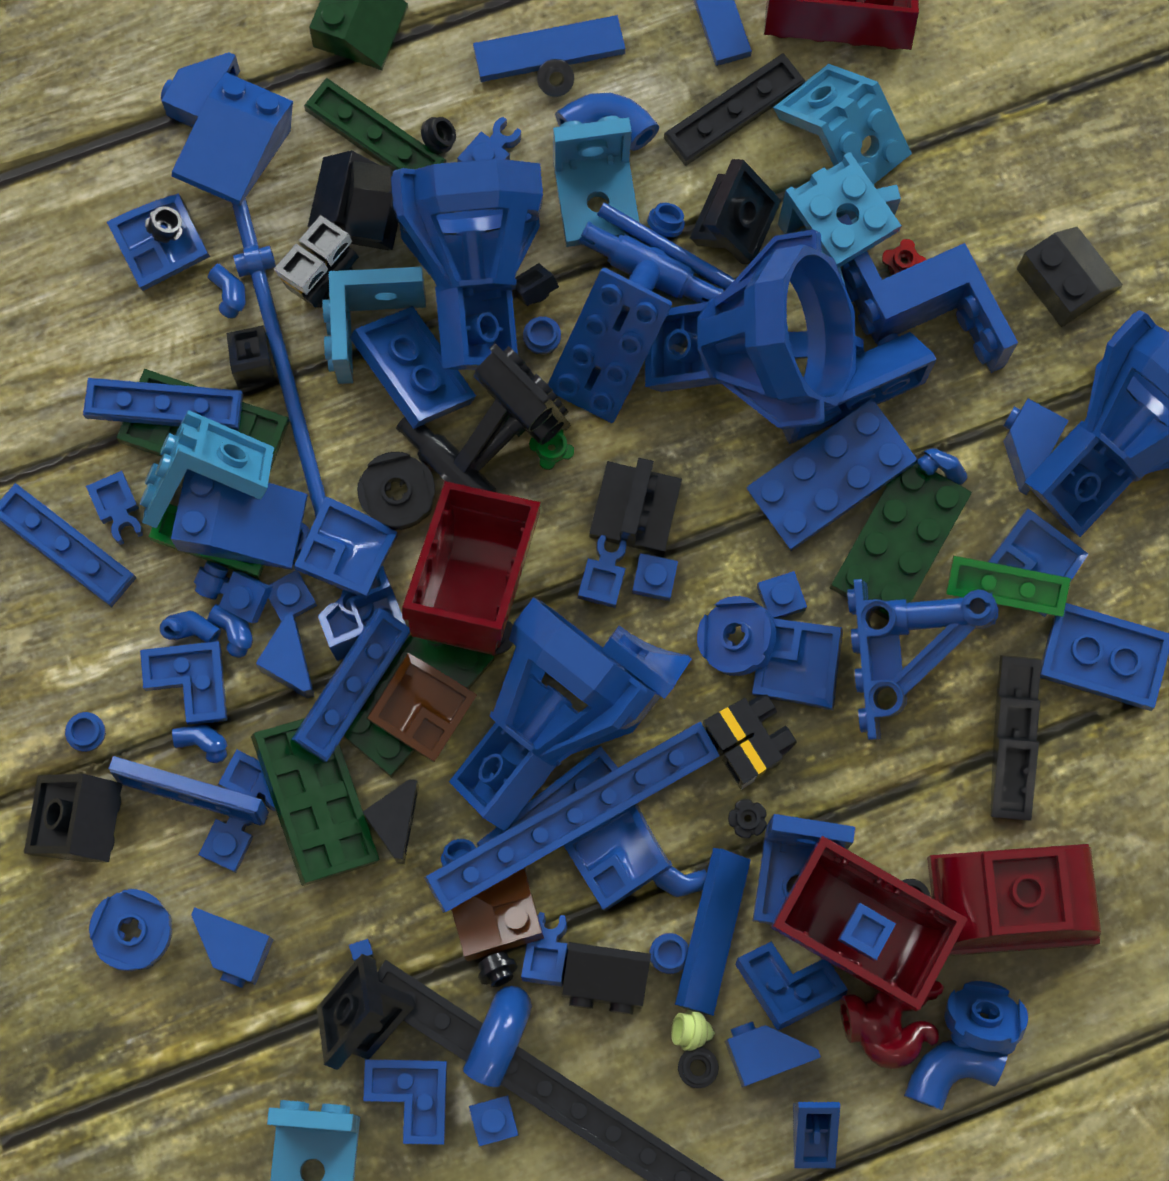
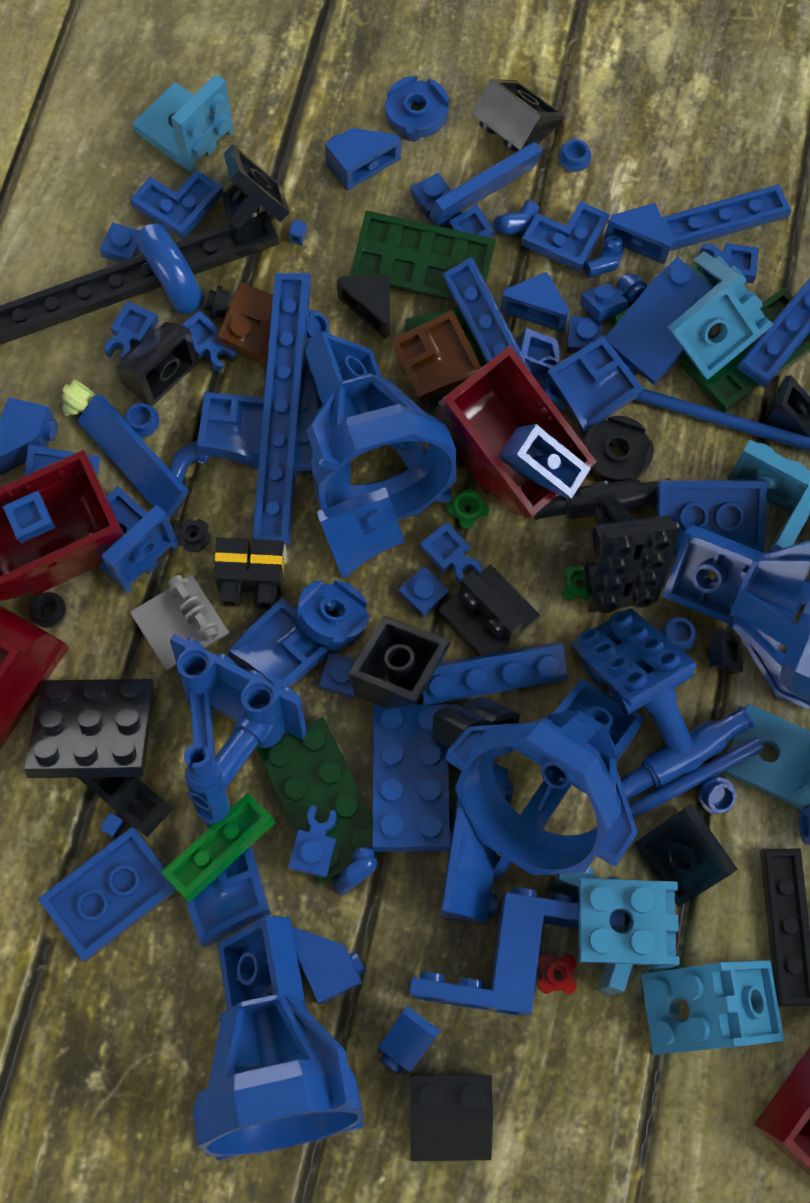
camera: 125 degrees right, 5 degrees down
blue arm [207,604,253,658] -> none
black plate [678,1047,719,1088] -> none
none -> black plate [24,679,154,778]
none -> blue piece [100,813,126,839]
none -> blue plate [104,301,159,359]
none -> light grey hinge [130,575,229,671]
none -> blue plate [289,805,337,878]
none -> black slope [349,615,450,709]
none -> blue slope [378,1006,440,1074]
none -> blue plate [422,641,568,705]
none -> black brick [432,697,520,748]
none -> green plate [447,489,489,529]
none -> blue slope [498,424,591,499]
none -> blue slope [604,203,673,264]

